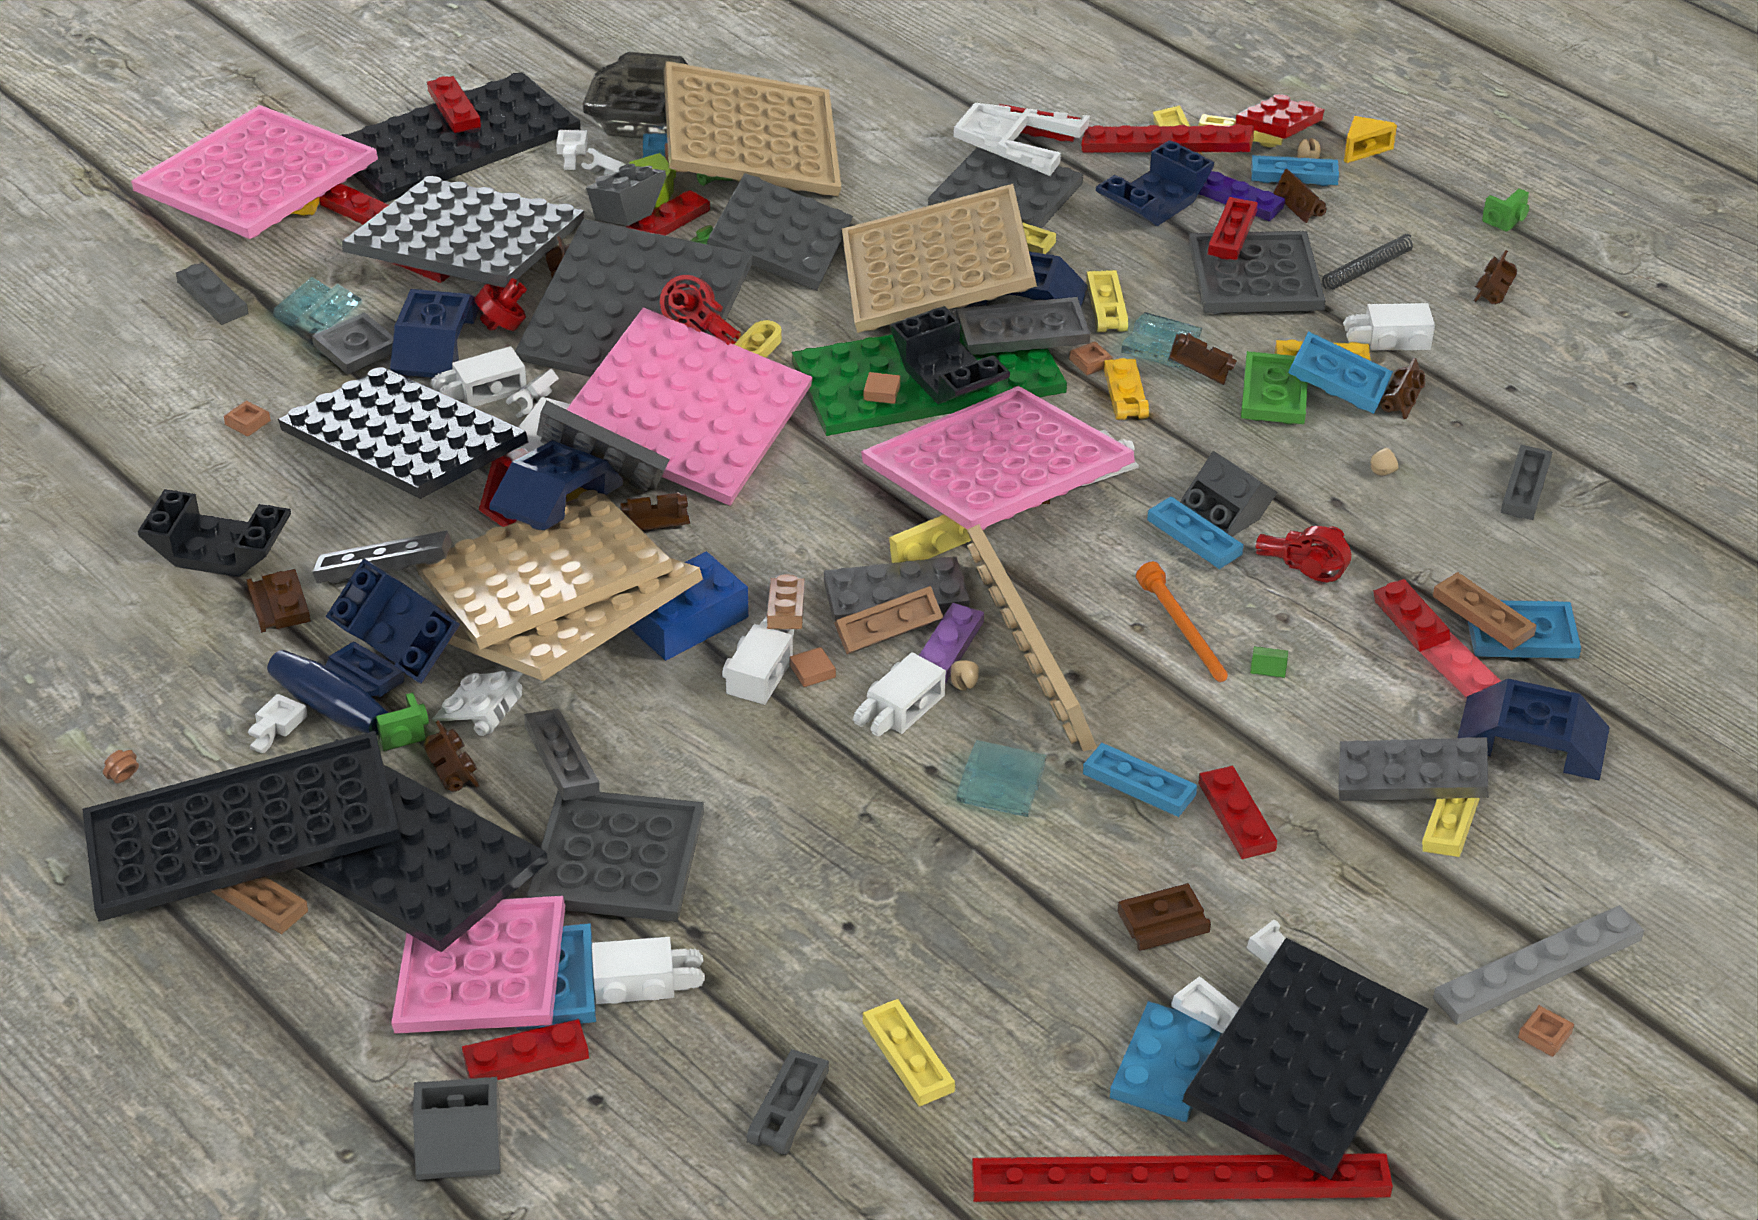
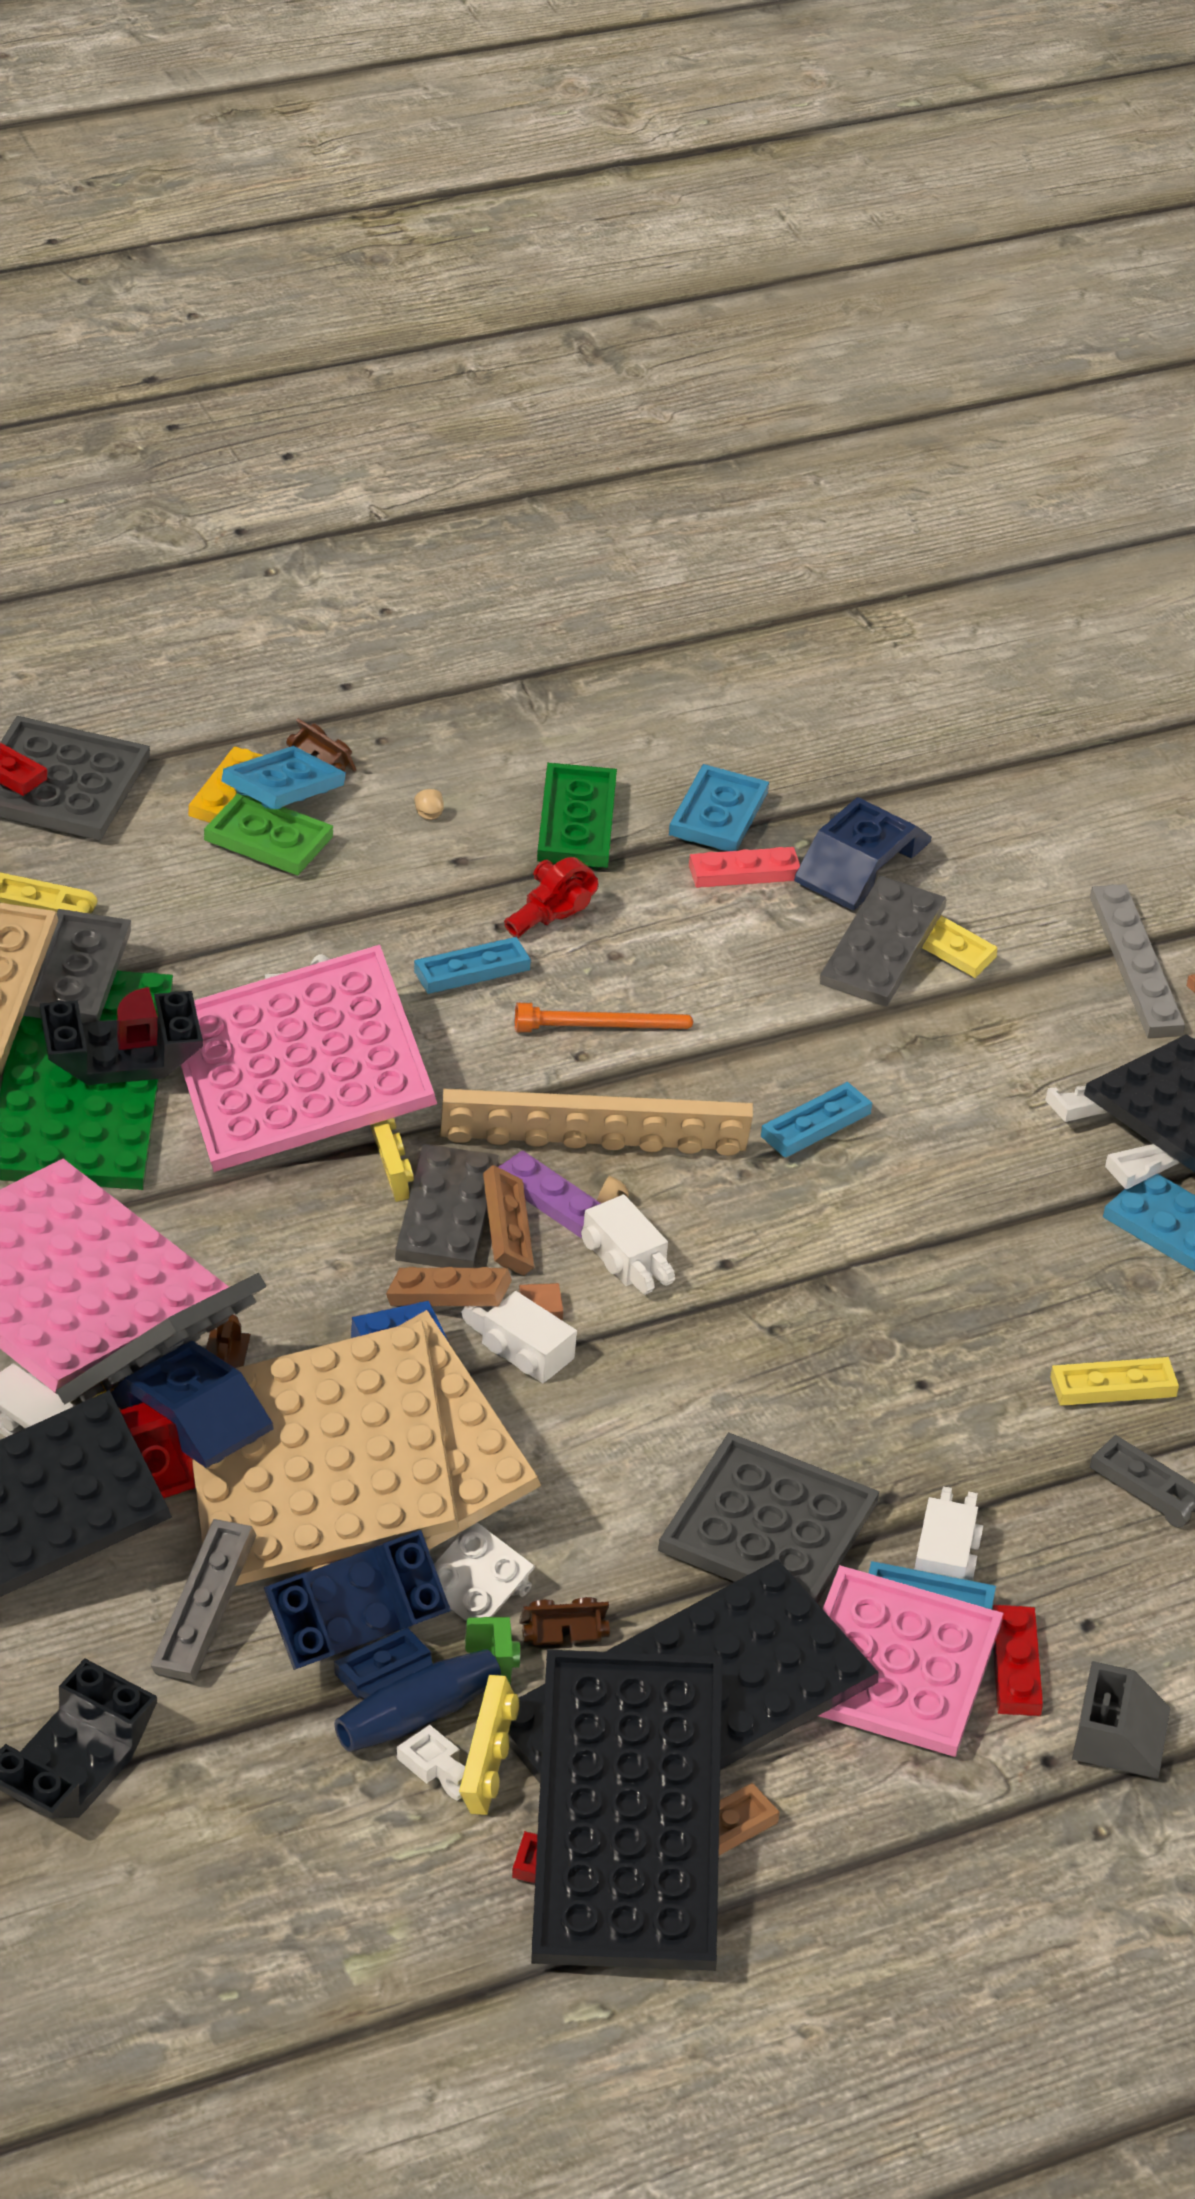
camera: 75 degrees left, 0 degrees up
nougat plate [103,750,139,783] -> none
reddish brown plate [246,569,311,633] -> none
flat silver plate [524,708,600,800] -> none
nougat tile [864,372,900,404] -> none
clear light blue slope [956,740,1047,817] -> none
nougat tile [1069,341,1113,375] -> none
yellow plate [1104,358,1149,420] -> none
reddish brown plate [1117,883,1211,951] -> none
clear light blue slope [1121,312,1202,368] -> none
reddish brown hinge [1169,333,1237,385] -> none
dark grey slope [1180,451,1278,536] -> none
red plate [1198,765,1278,859] -> none
bright green slope [1250,646,1288,678] -> none
dark grey piece [1322,234,1413,290] -> none
white hinge [1343,303,1435,351] -> none
red plate [1373,579,1451,652] -> none
medium nougat plate [1433,572,1537,651] -> none
reddish brown hinge [1473,250,1517,304] -> none
bright green bracket [1482,188,1529,232] -> none
dark grey plate [1501,445,1553,520] -> none
none -> dark red brick [117,987,157,1050]
none -> light yellow plate [459,1675,519,1815]
none -> green plate [537,762,617,868]

